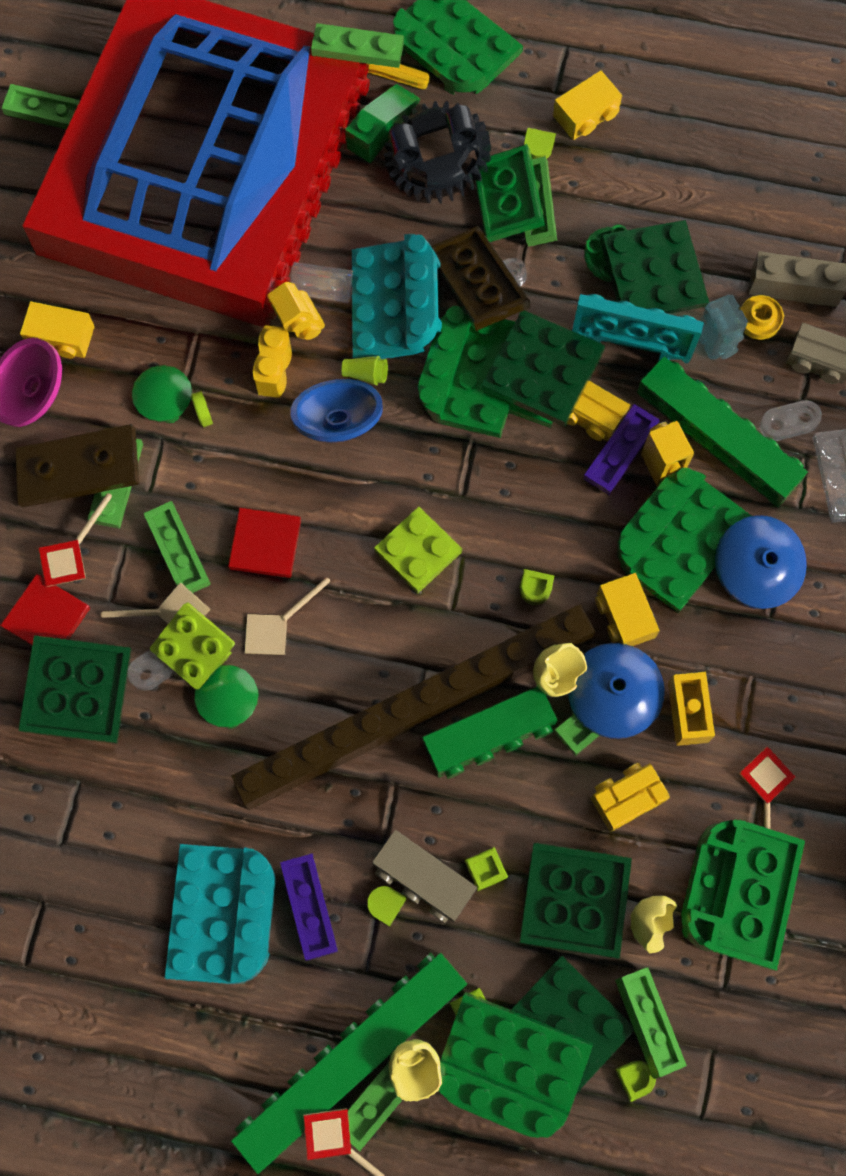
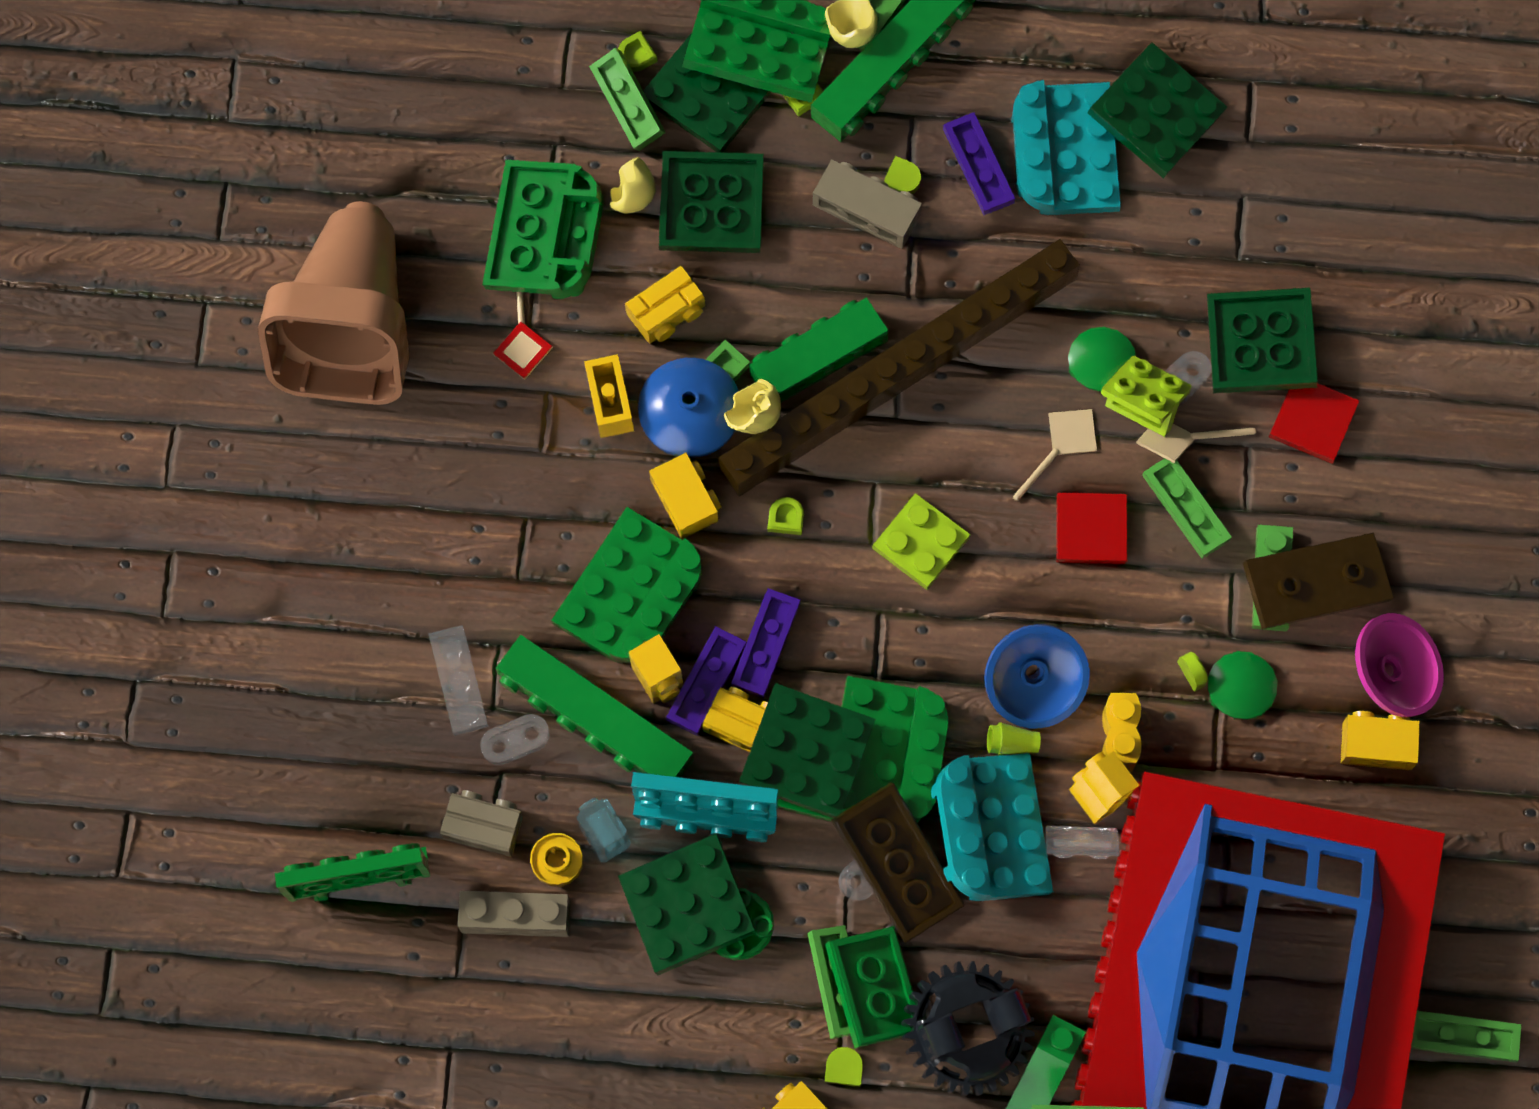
camera: 175 degrees right, 0 degrees up
piece [39,493,112,587] -> none
lime tile [464,847,508,891] -> none
blue dish [715,515,807,609] -> none
none -> dark purple plate [731,588,800,699]
none -> dark green plate [1087,42,1228,179]

